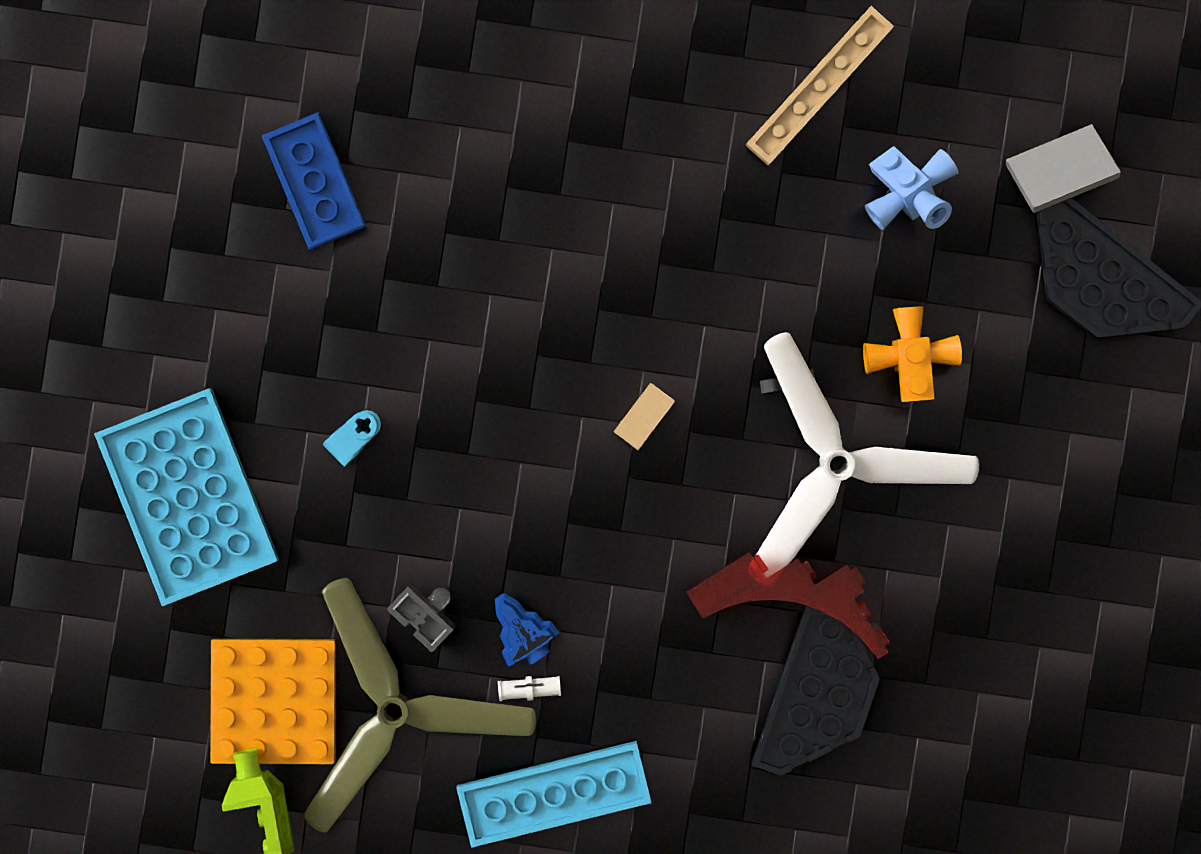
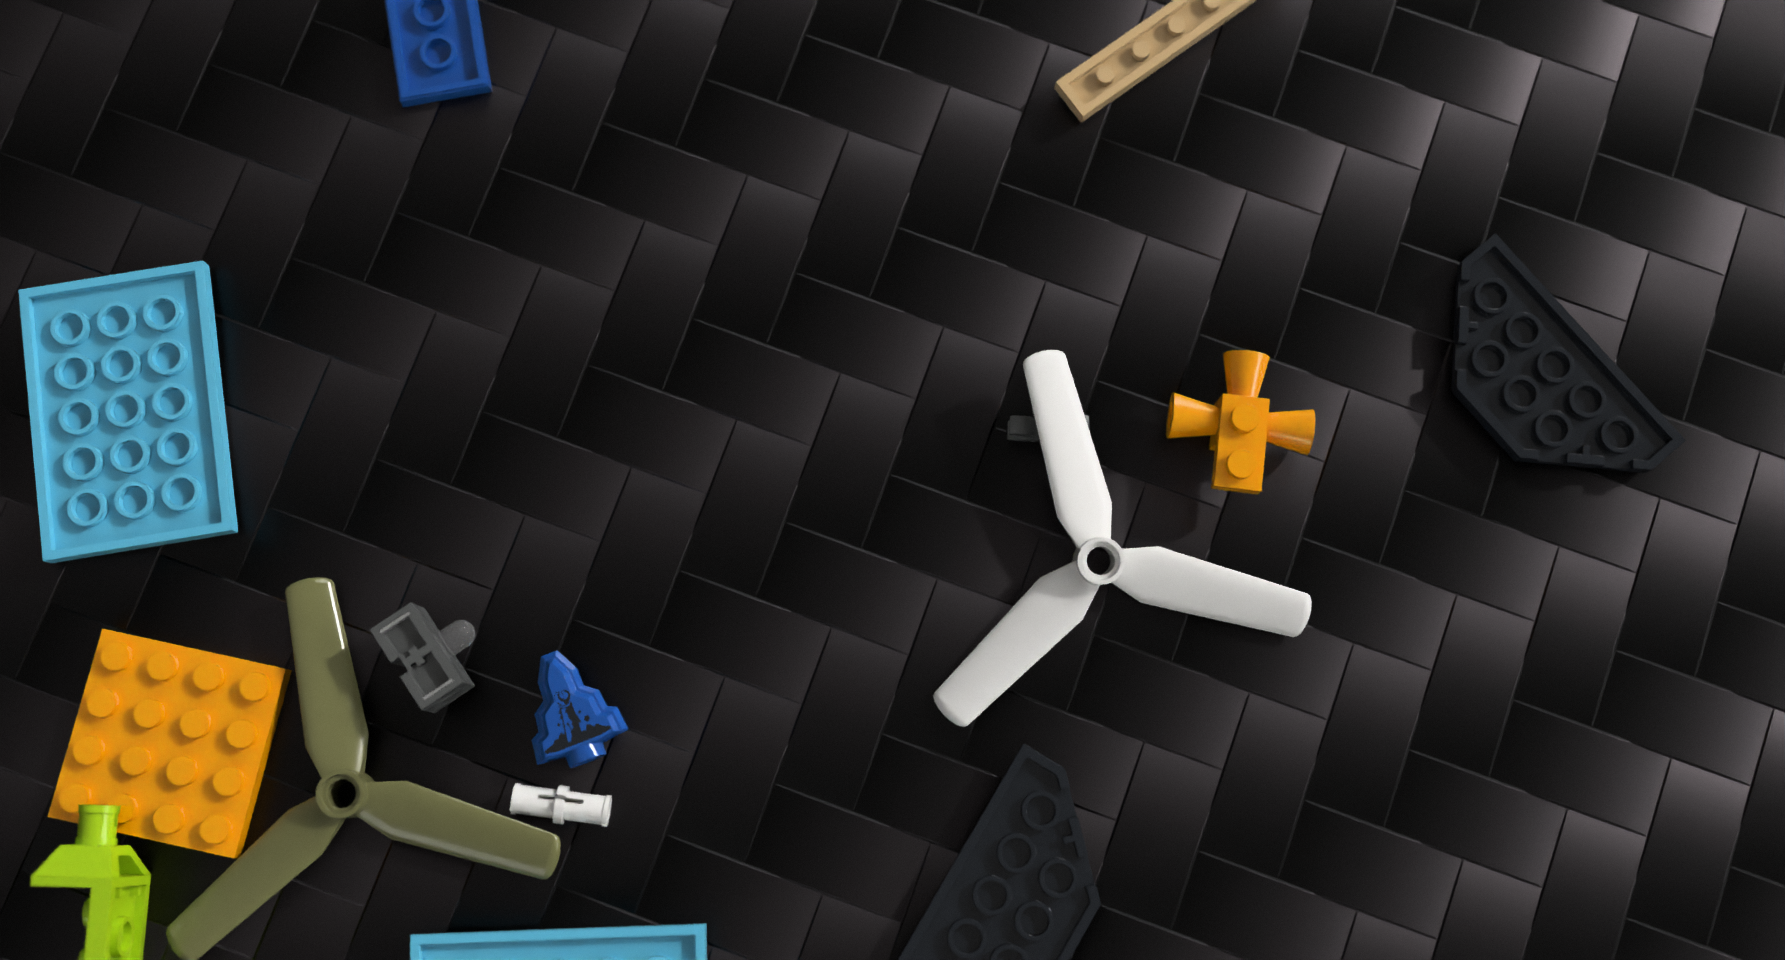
camera: 10 degrees right, 10 degrees down
medium azure piece [323,410,381,467] -> none
tan tile [613,383,675,450] -> none
clear red arch [686,552,890,659] -> none
light blue brick [864,146,959,230] -> none
light grey tile [1006,124,1121,213] -> none

